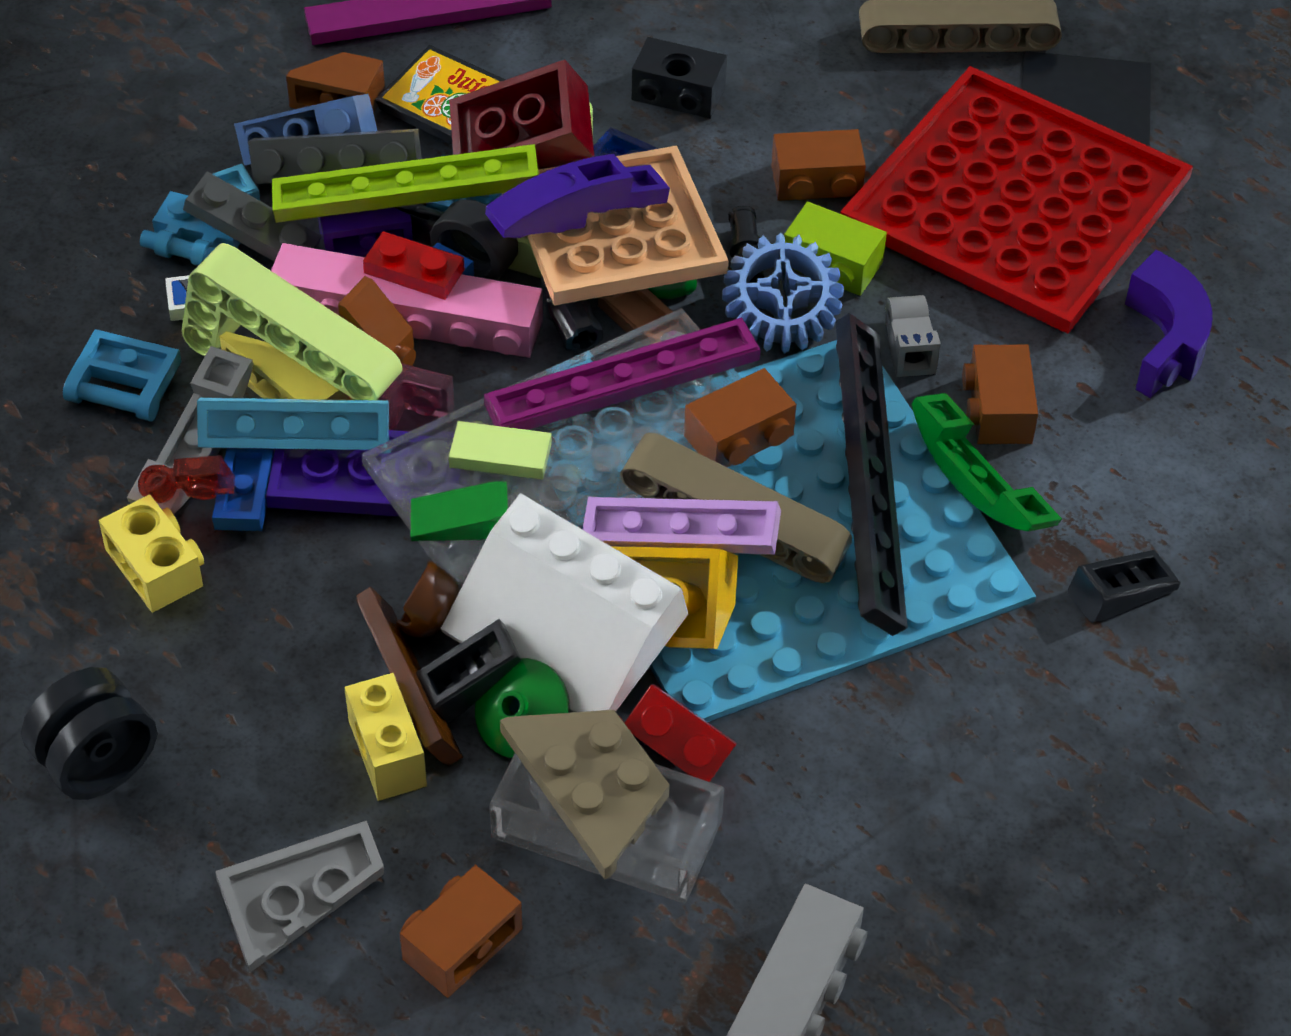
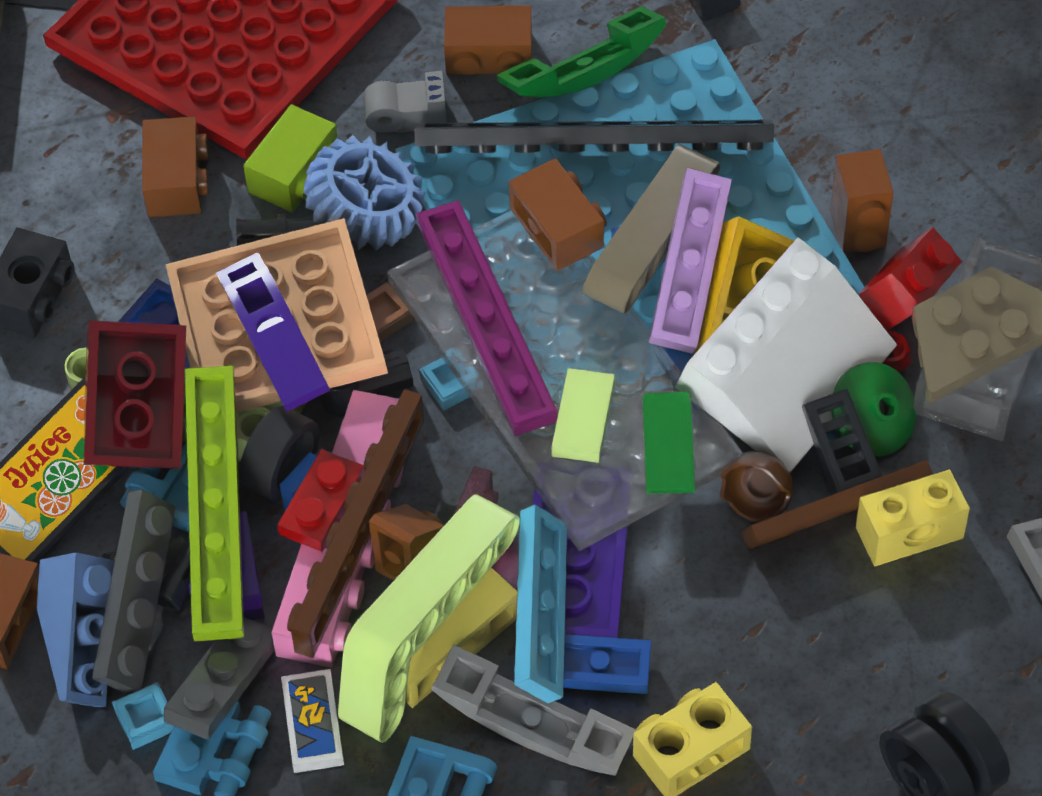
camera: 85 degrees left, 5 degrees up
clear red plate [138,456,235,503] -> none
none -> reddish brown plate [287,389,424,658]
none -> dark orange brick [830,149,894,253]

